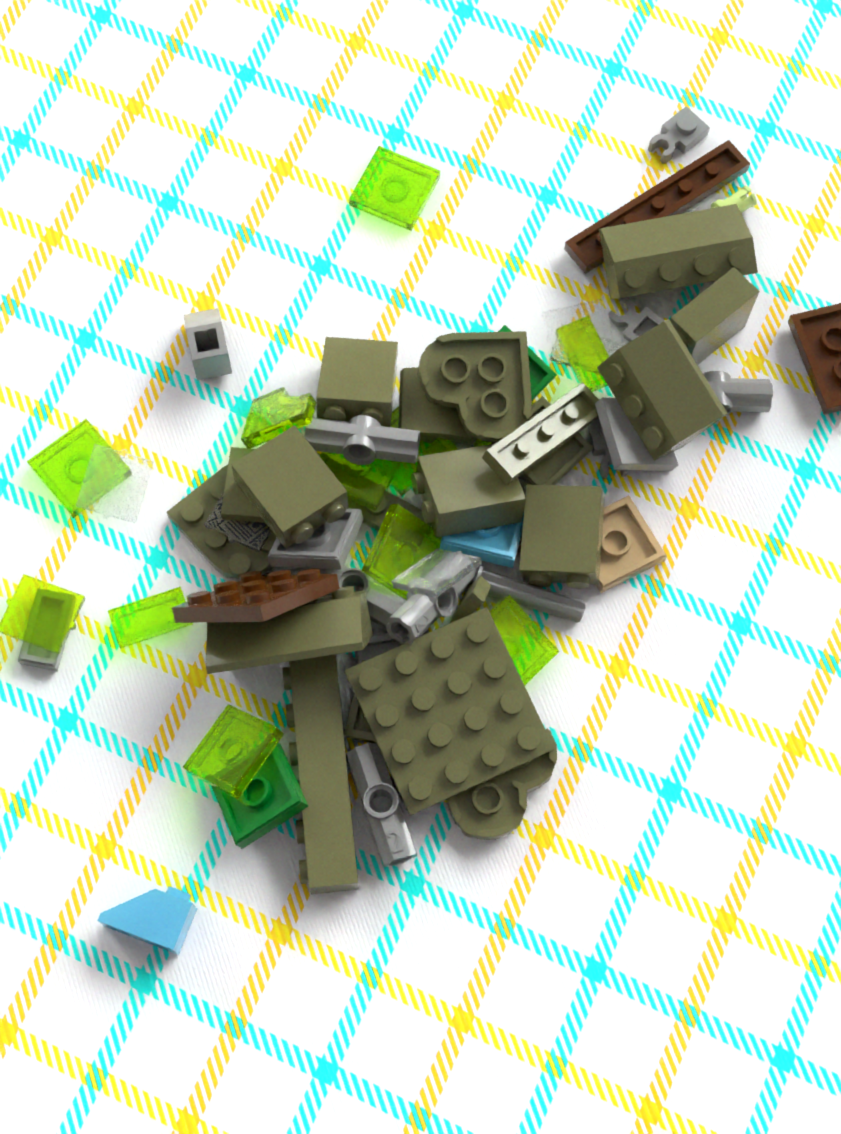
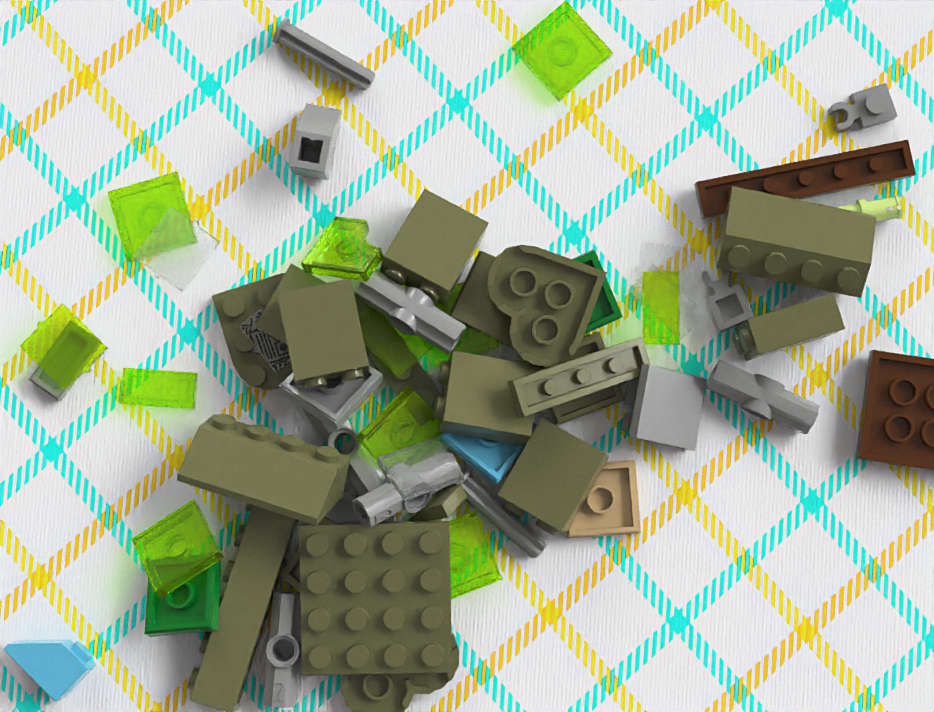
camera: 25 degrees right, 15 degrees up
reddish brown plate [172,569,340,623] -> none
olive slope [597,319,728,461] -> none
none -> light grey axle [272,17,375,90]

